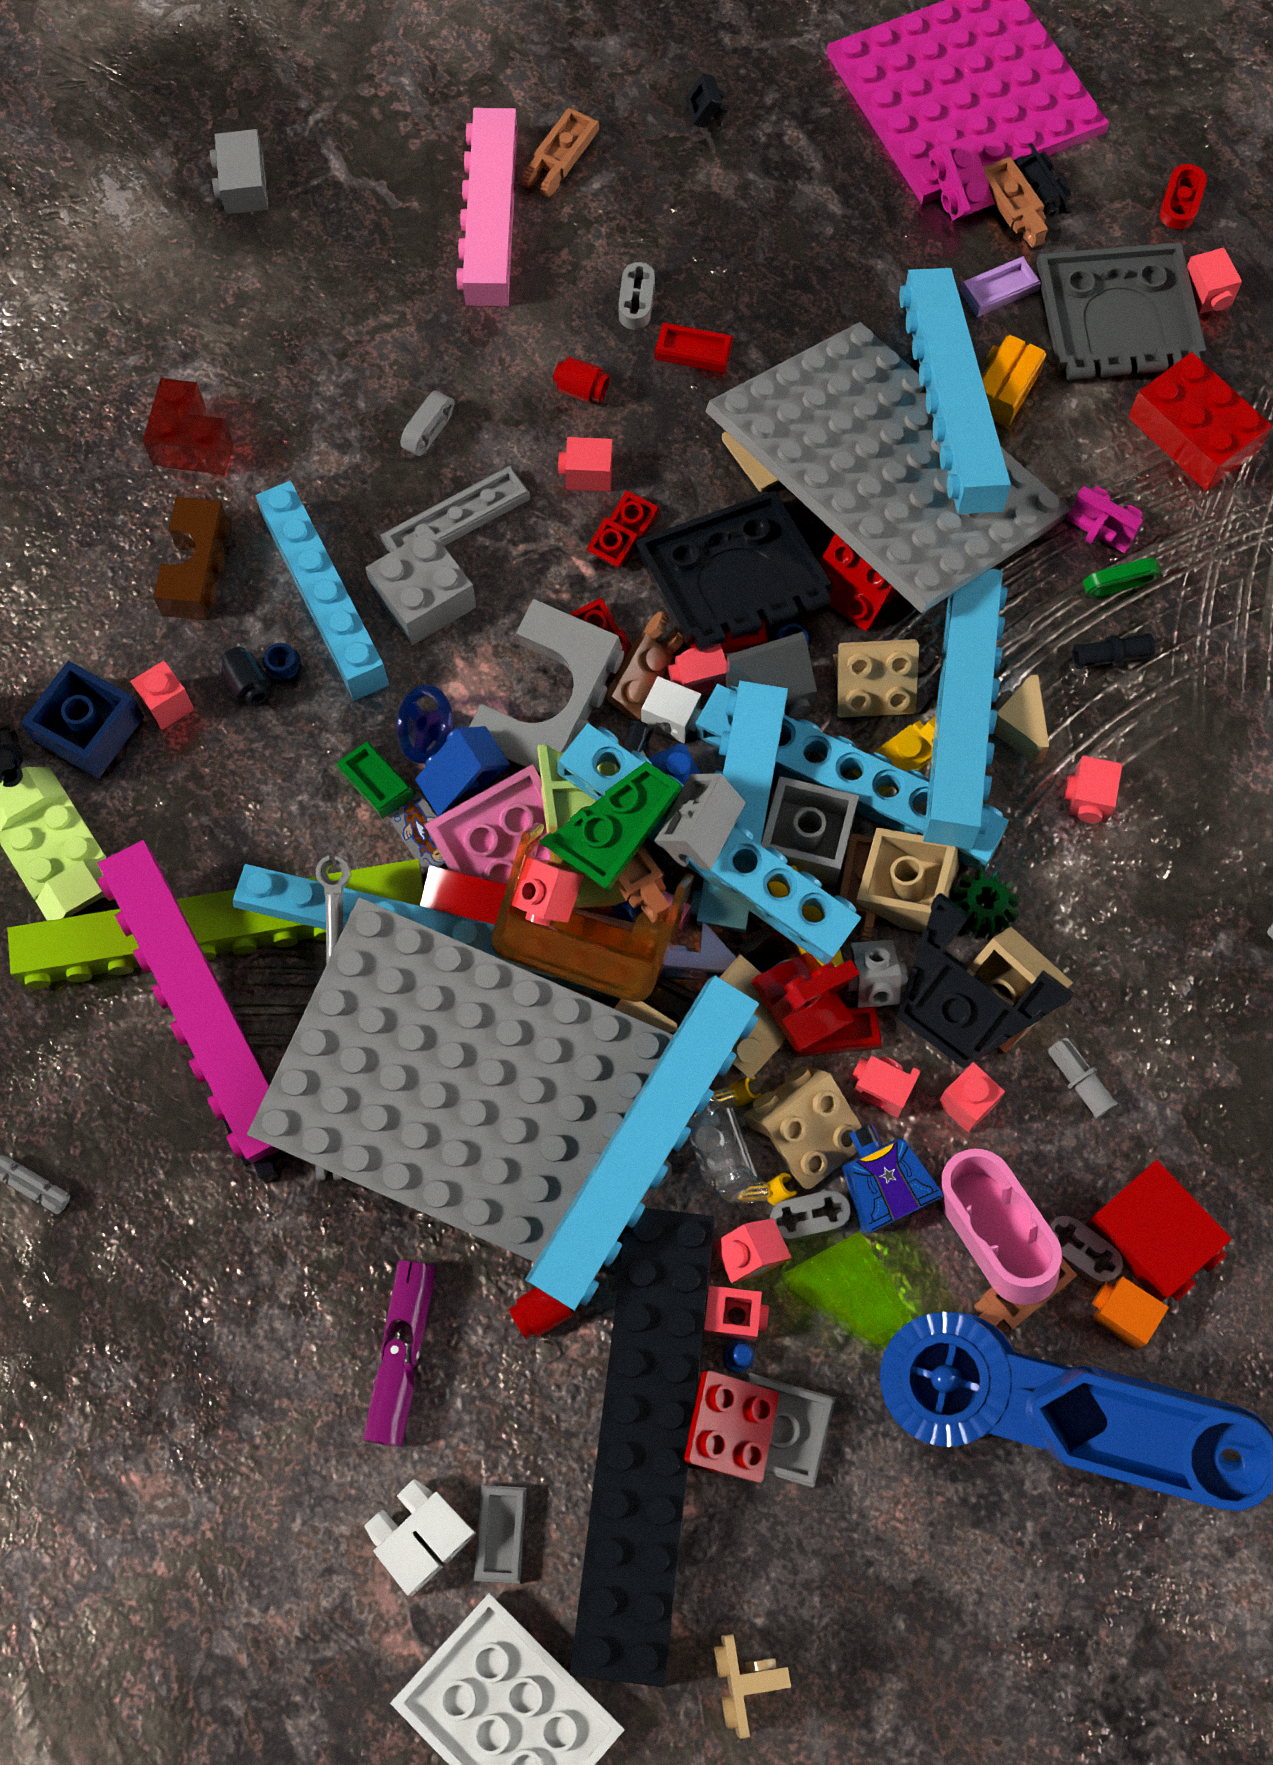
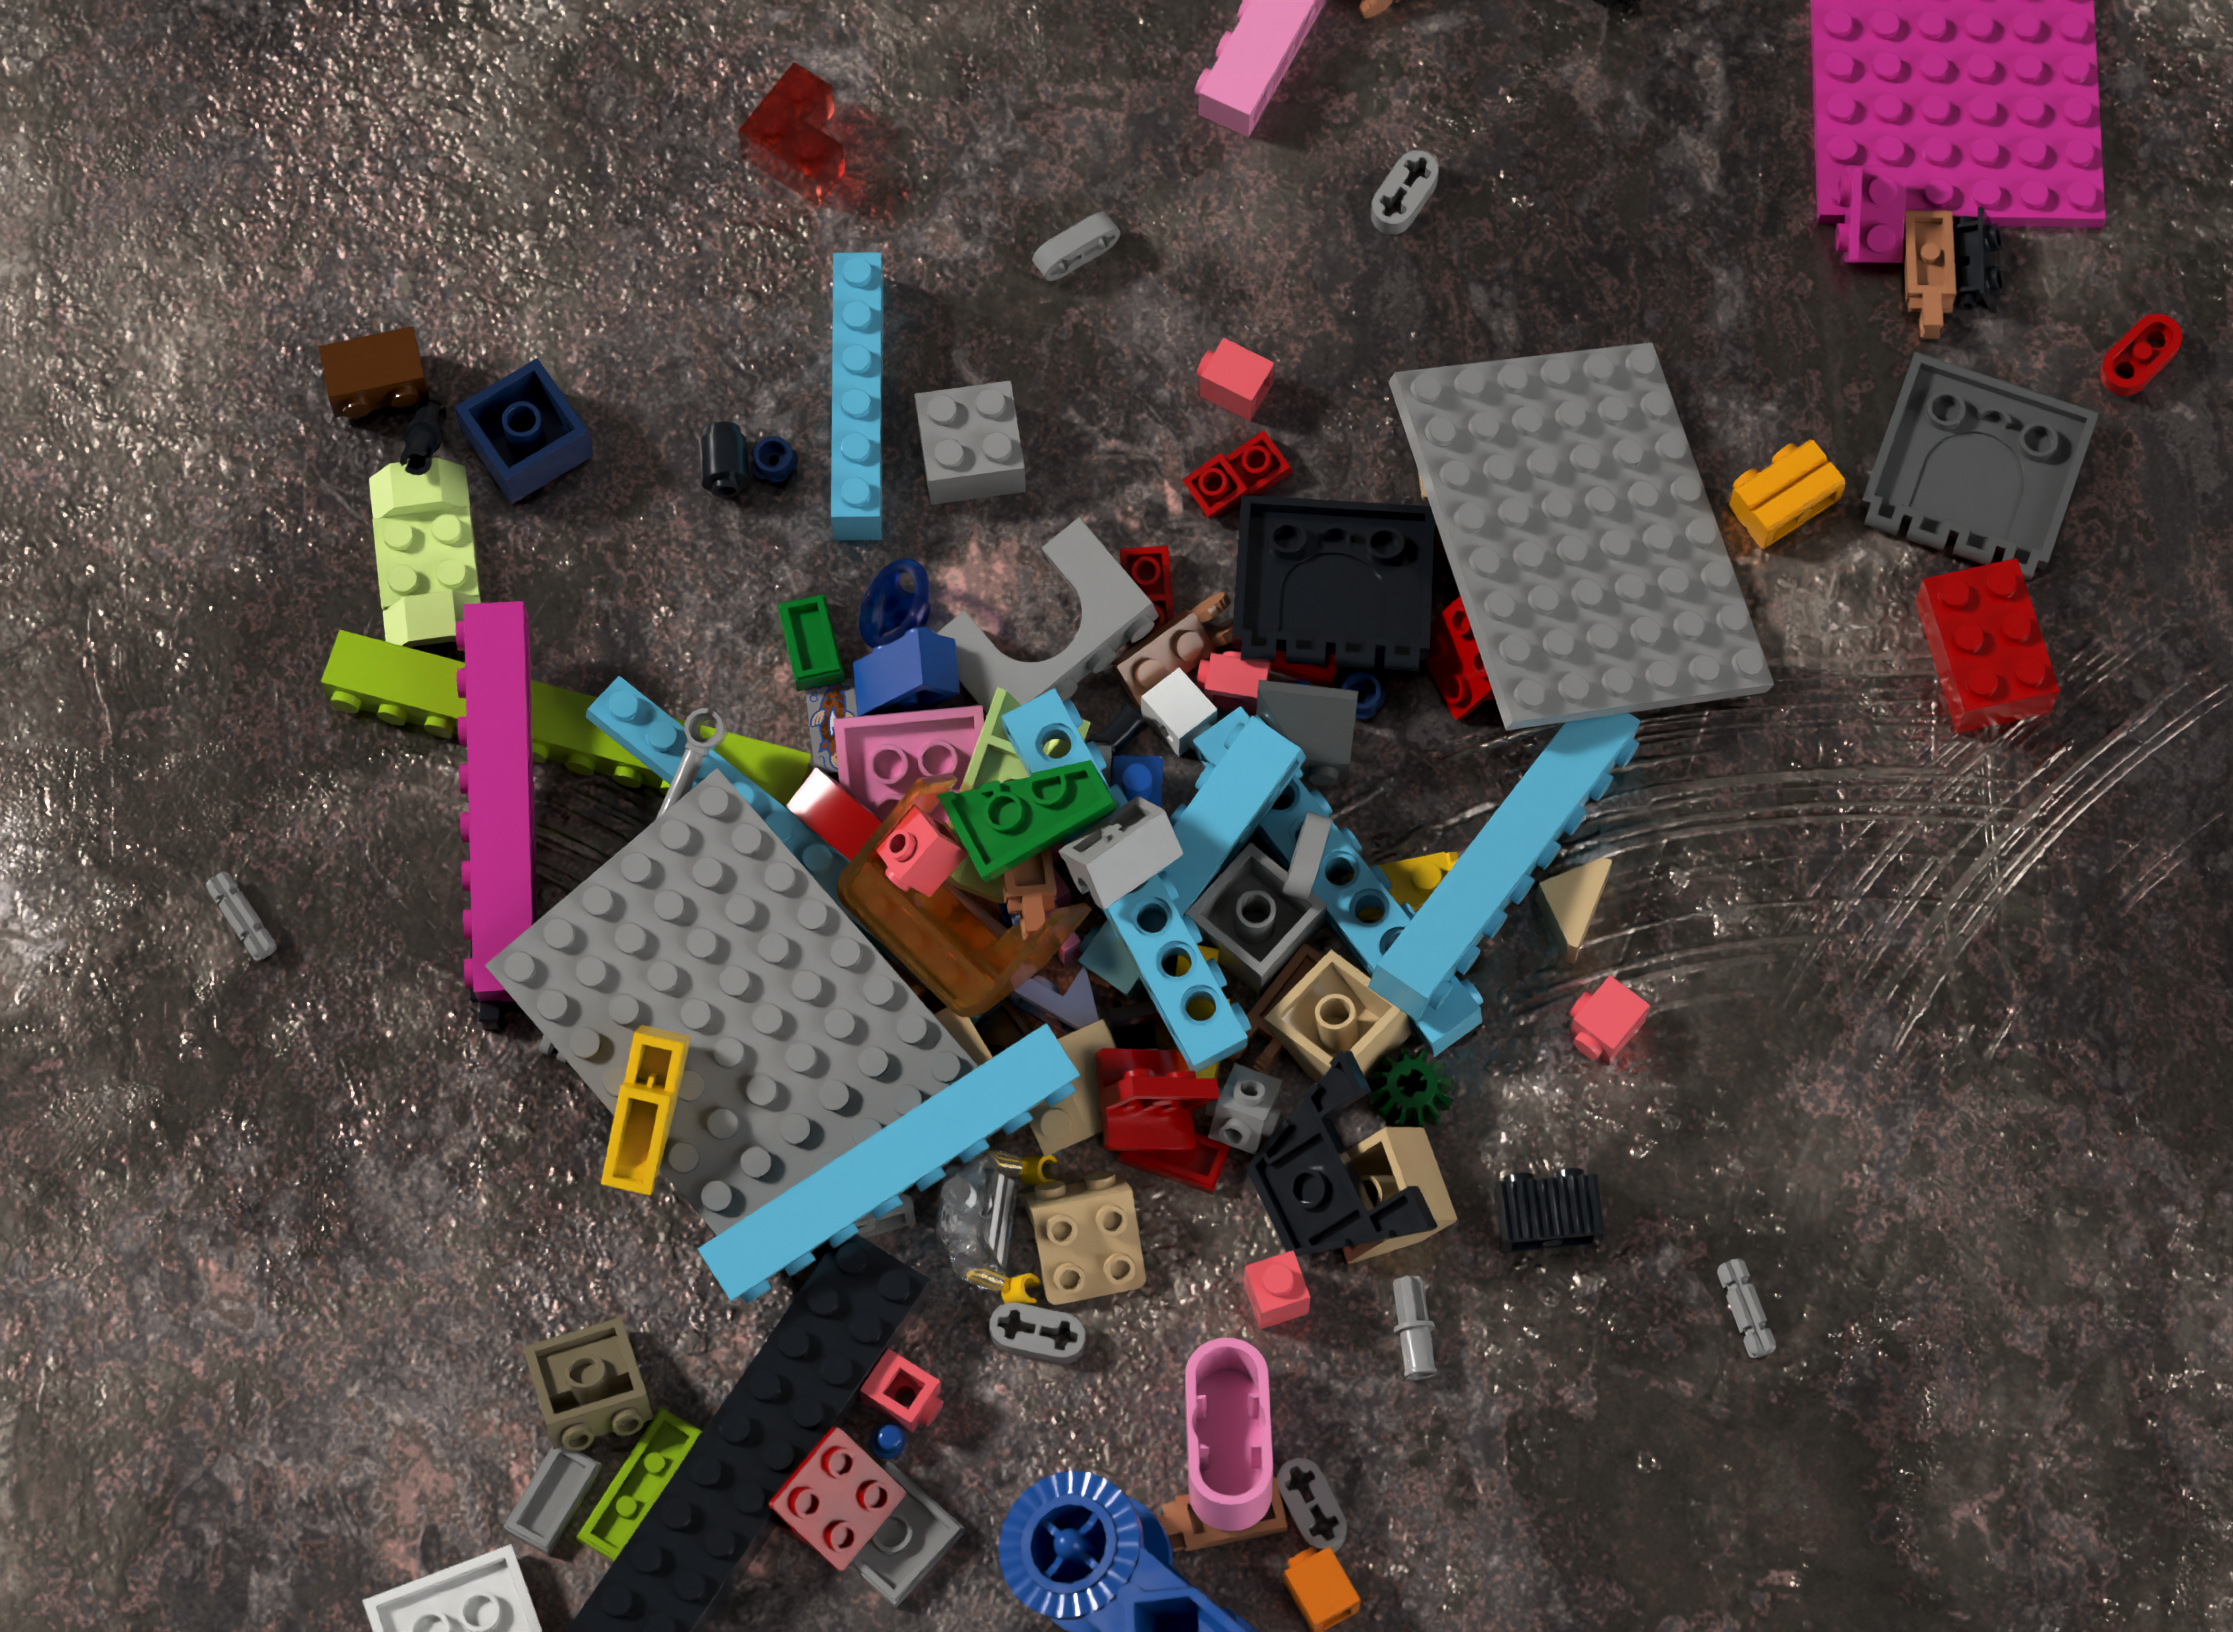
camera: 25 degrees right, 0 degrees up
coral brick [130,660,195,731] -> none
reddish brown arch [153,497,232,621] -> none
magenta piece [363,1260,436,1447] -> none
white hips [364,1479,478,1597] -> none
light grey tile [380,465,530,553] -> none
red brick [509,1287,574,1340] -> none
red brick [553,356,610,404] -> none
red tile [654,322,734,373] -> none
coral brick [713,1218,792,1283] -> none
clear neon green slope [781,1231,913,1352] -> none
tan bracket [832,639,919,717] -> none
torso [842,1123,944,1233] -> none
coral brick [850,1055,921,1118] -> none
medium azure brick [899,268,1011,514] -> none
lavender tile [959,256,1042,317] -> none
dark pink hips [1066,486,1144,553] -> none
black pin [1072,633,1156,670] -> none
green tile [1082,558,1161,598] -> none
red brick [1086,1160,1232,1302] -> none
coral brick [1187,247,1242,314] -> none
none -> dark tan plate [523,1317,653,1451]
none -> lime tile [576,1407,703,1562]
none -> yellow slope [601,1025,691,1196]
none -> light grey beam [1282,811,1332,901]
none -> black brick [1493,1168,1605,1254]

